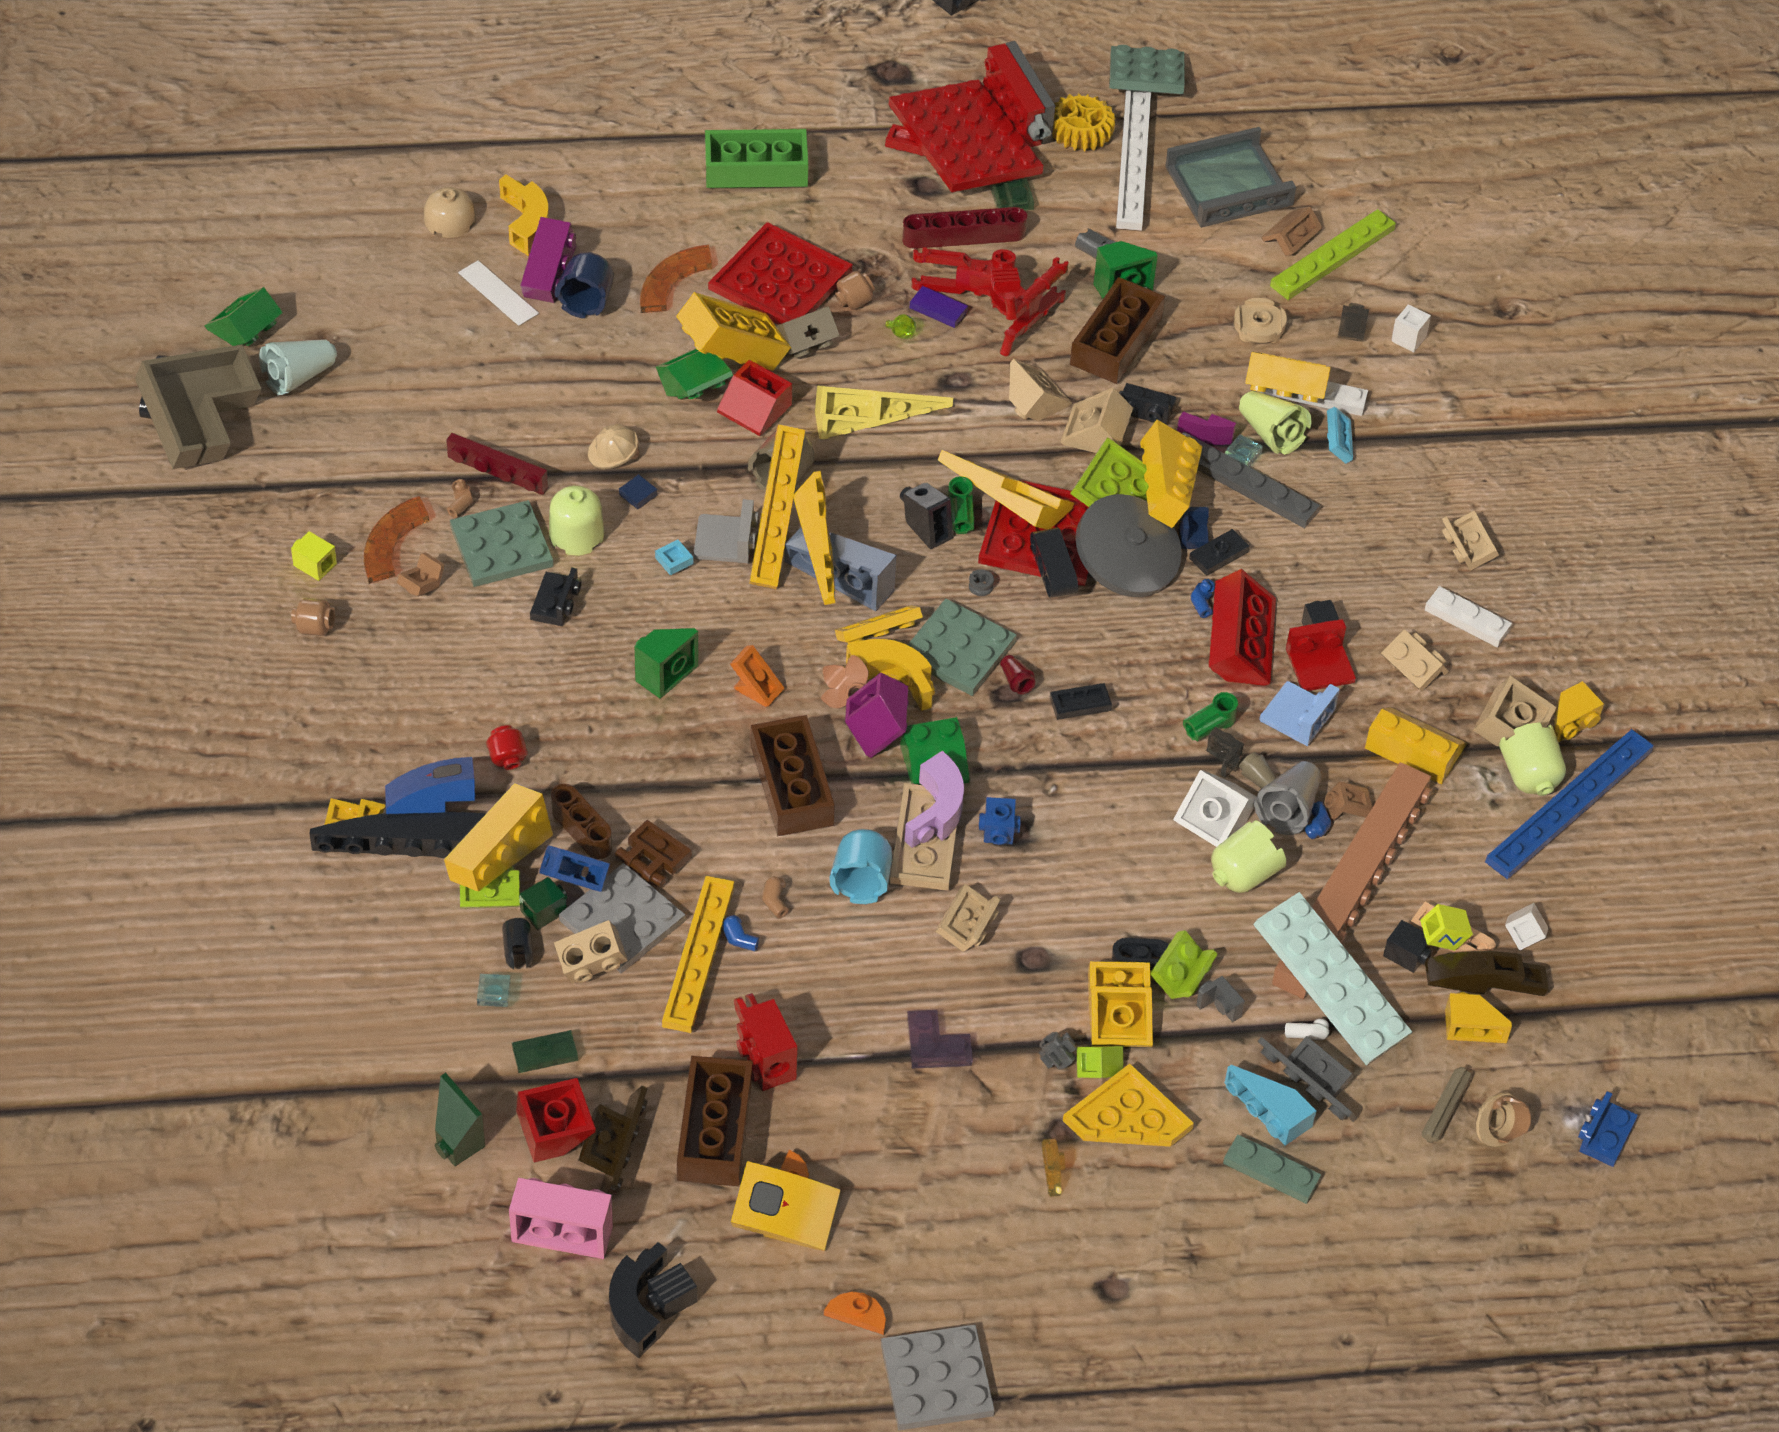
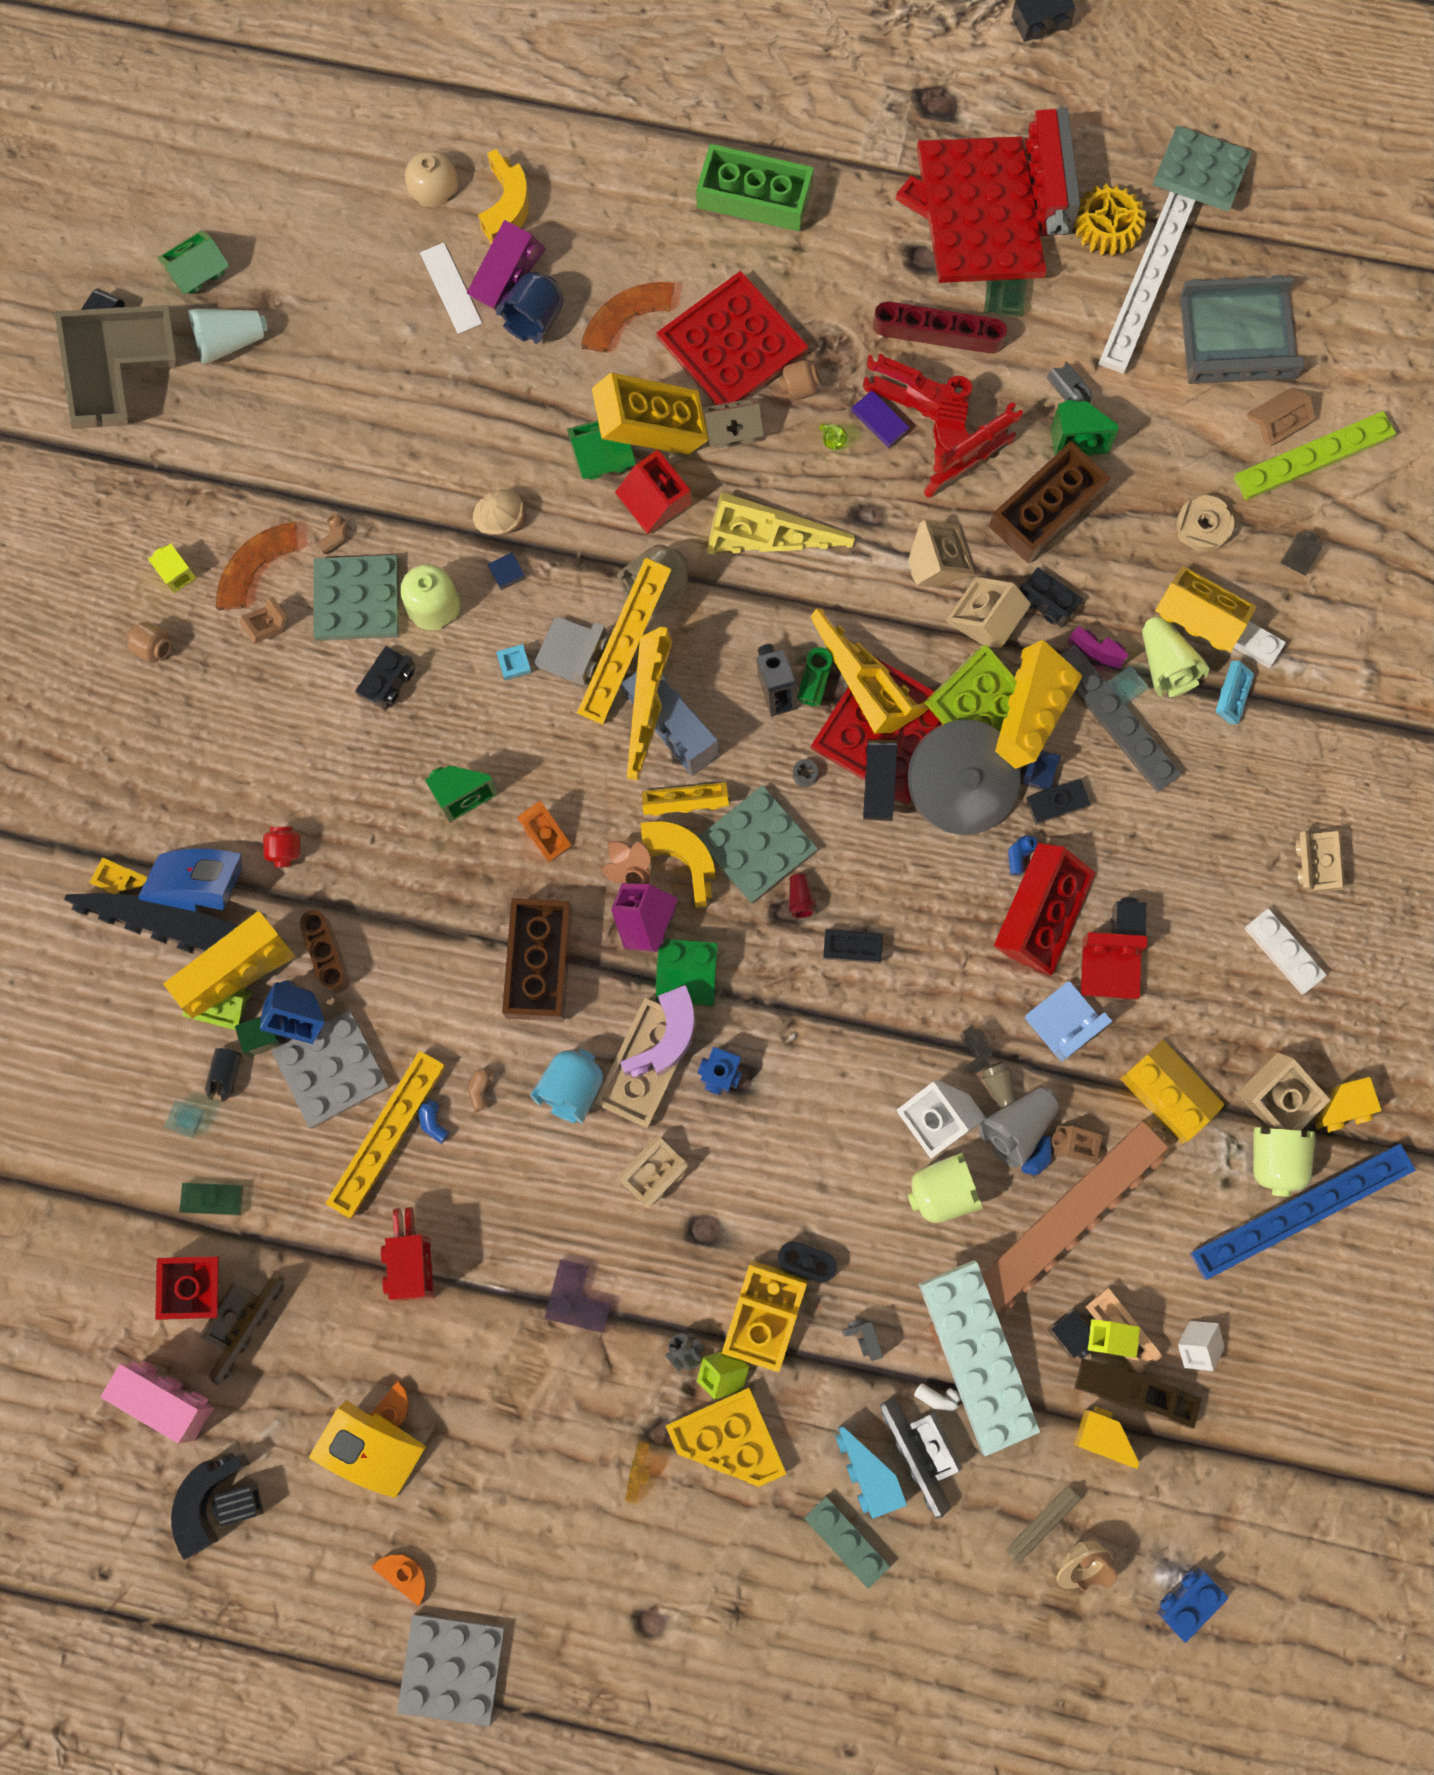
camera: 25 degrees right, 25 degrees up
dark green slope [435,1072,485,1167] -> none
dark red plate [446,433,548,495] -> none
tan brick [554,920,628,983] -> none
reddish brown plate [615,820,692,888] -> none
reddish brown brick [677,1056,753,1187] -> none
lime bracket [1150,930,1217,999] -> none
green piece [1183,692,1238,742] -> none
tan bracket [1381,629,1449,692] -> none
white panel [1392,304,1431,352] -> none

